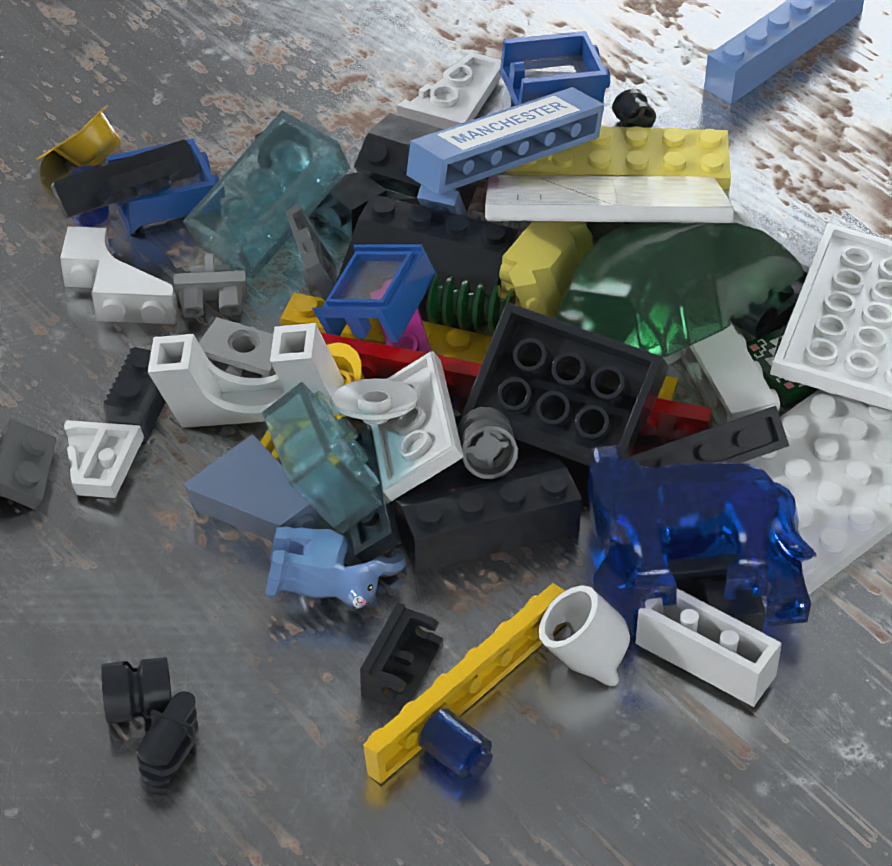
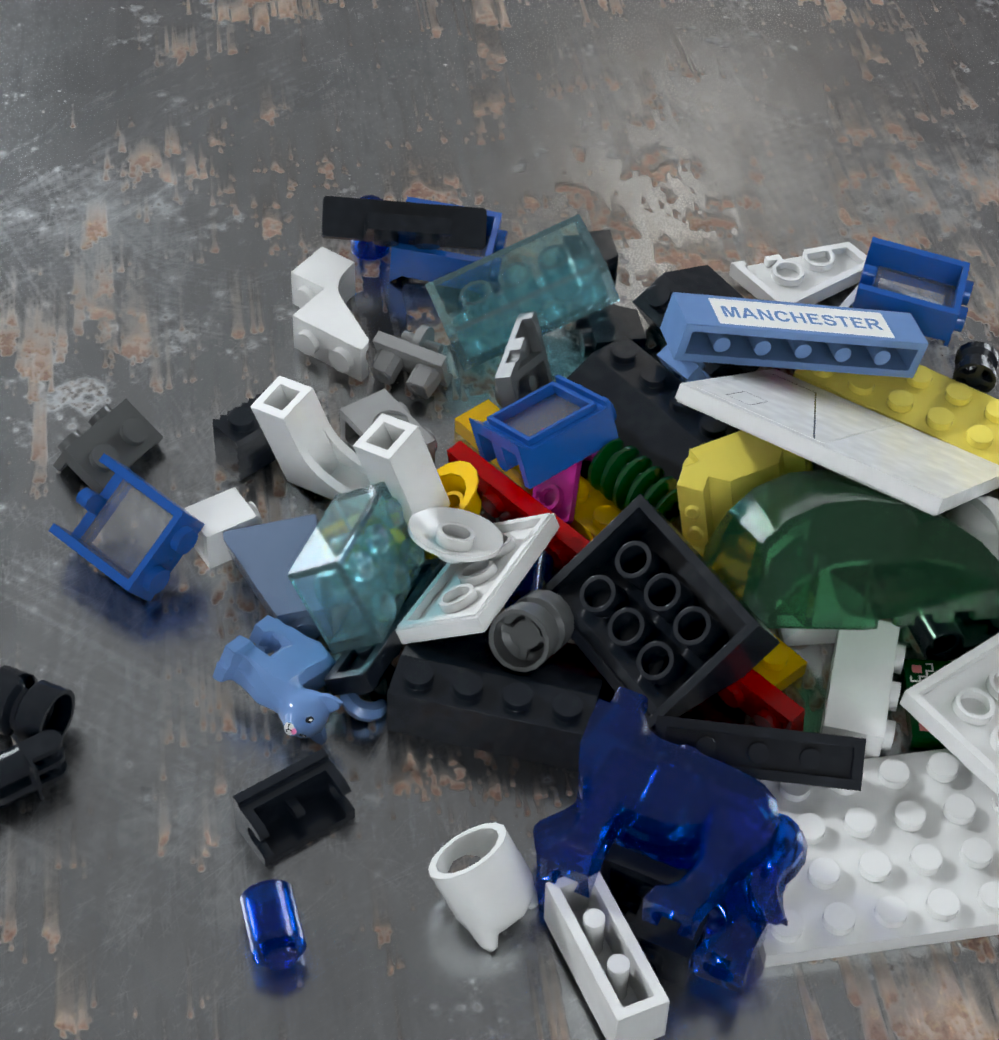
camera: 30 degrees right, 0 degrees up
yellow piece [36,105,121,167] -> none
white wing [64,420,144,498] -> none
yellow plate [363,583,566,784] -> none
none -> window [48,453,205,602]
none -> white brick [185,487,262,569]

